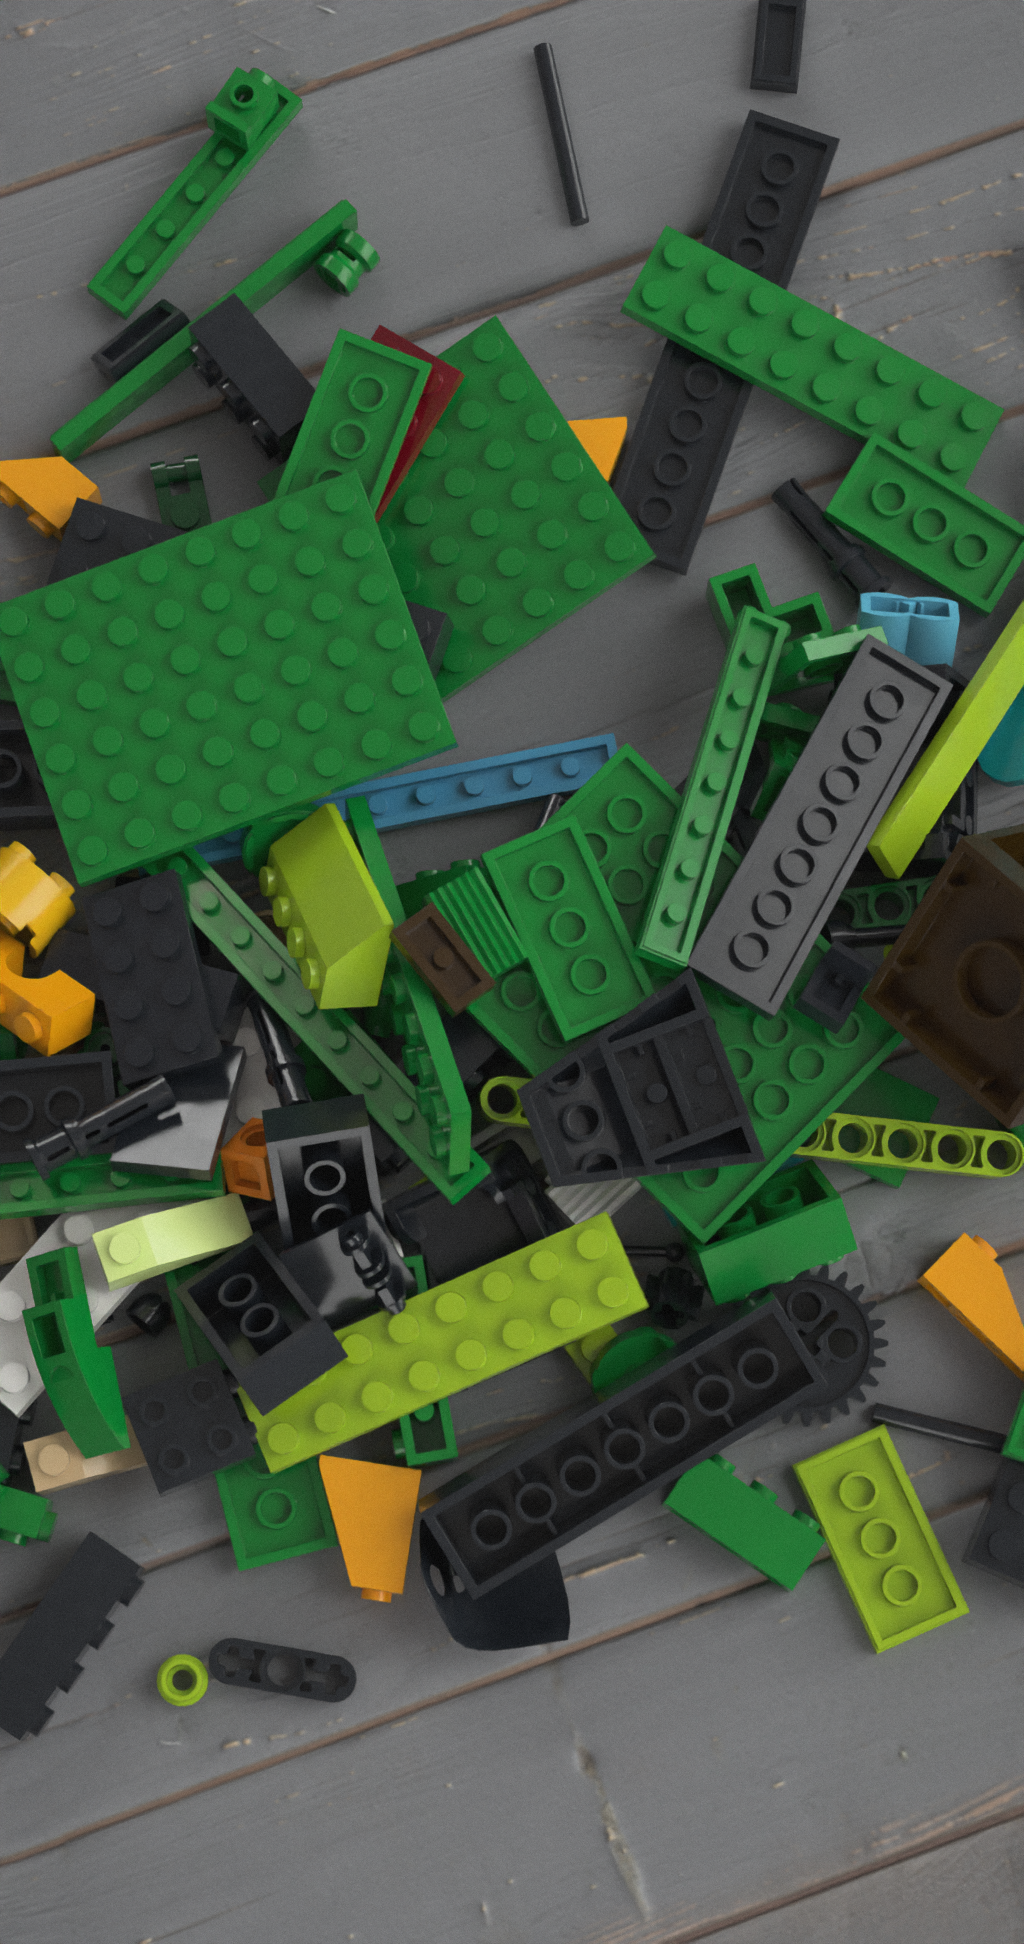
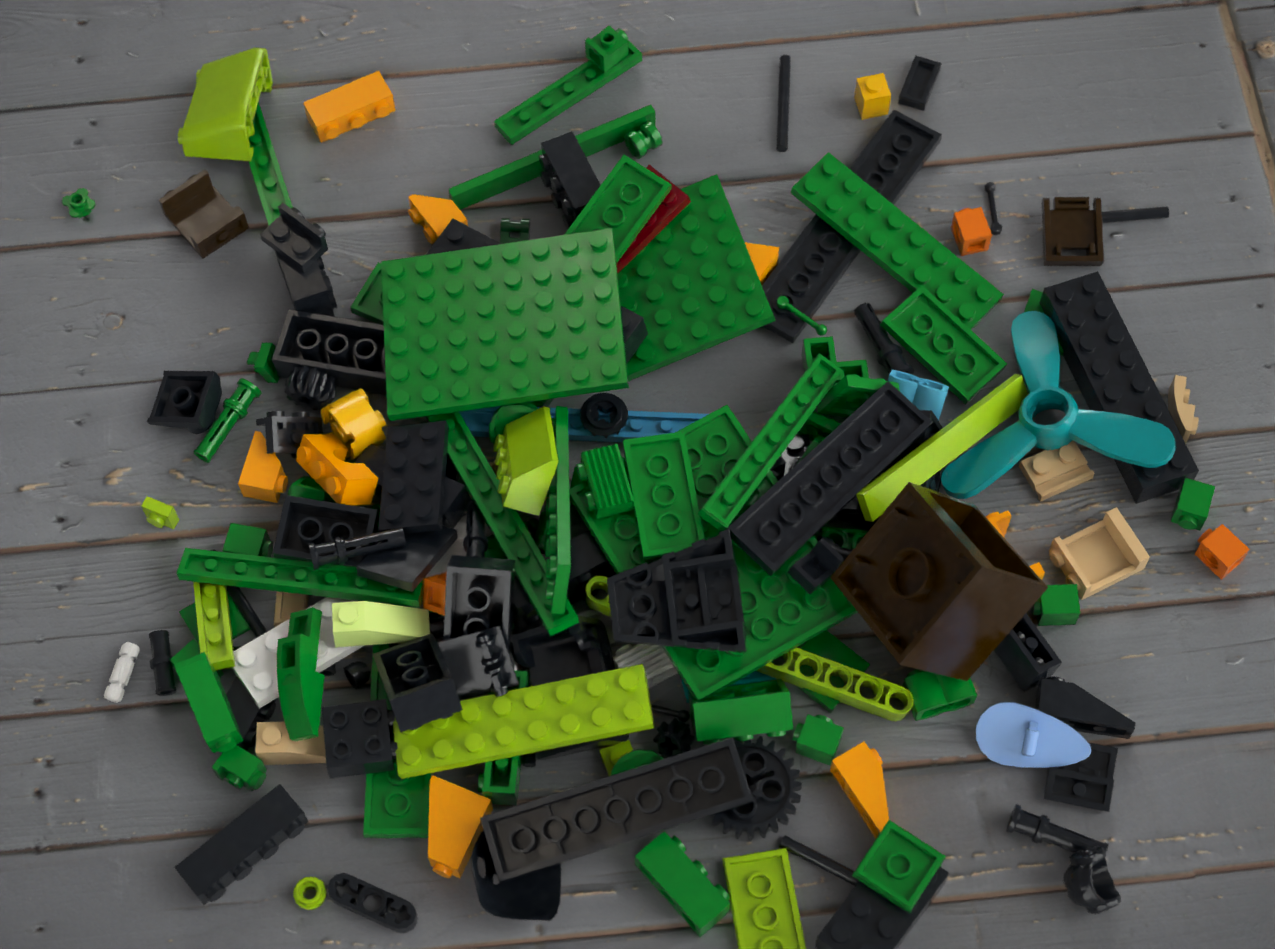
camera: 20 degrees right, 15 degrees down
black tile [90,299,190,383] -> none
dark brown plate [389,902,496,1018] -> none
none -> black gear [580,393,628,438]
none -> green hinge [777,296,827,336]
none -> green brick [792,714,844,766]
none -> yellow brick [854,73,891,120]
none -> orange brick [951,207,992,256]
none -> black hinge [984,182,1002,235]

